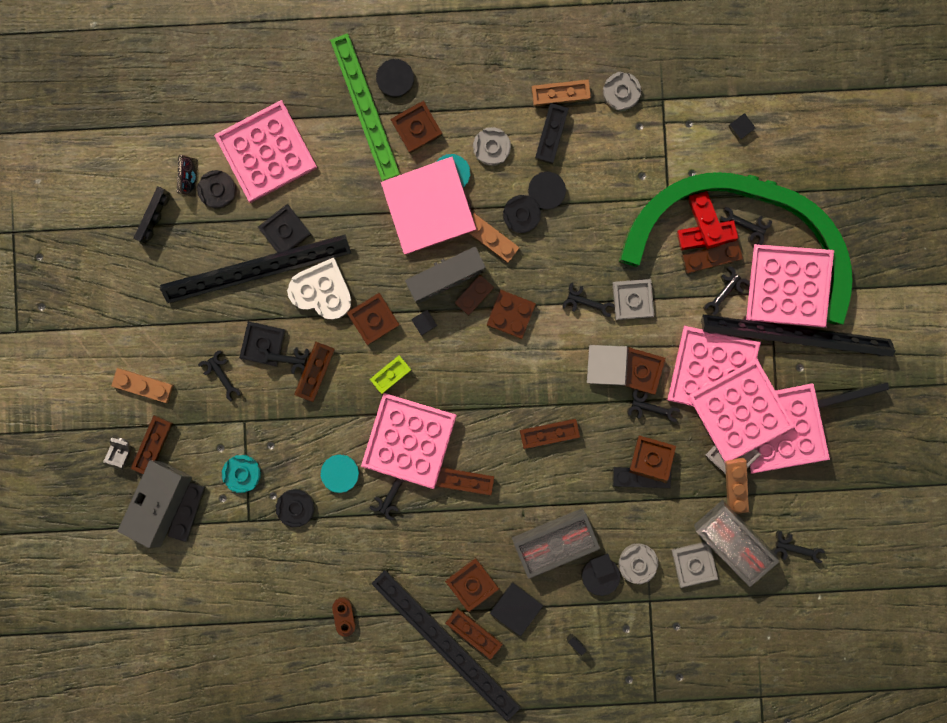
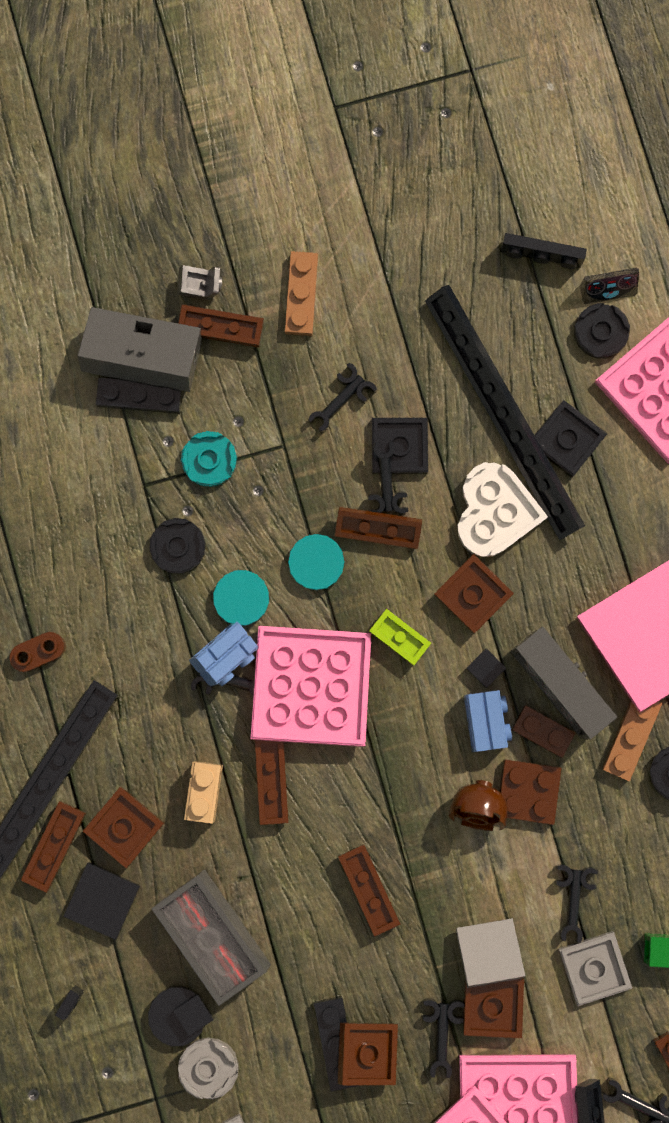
camera: 80 degrees right, 5 degrees down
none -> tan brick [184,761,223,824]
none -> medium blue brick [189,622,258,686]
none -> teal tile [288,534,344,590]
none -> reddish brown cylinder [448,780,508,831]
none -> medium blue brick [464,690,512,752]

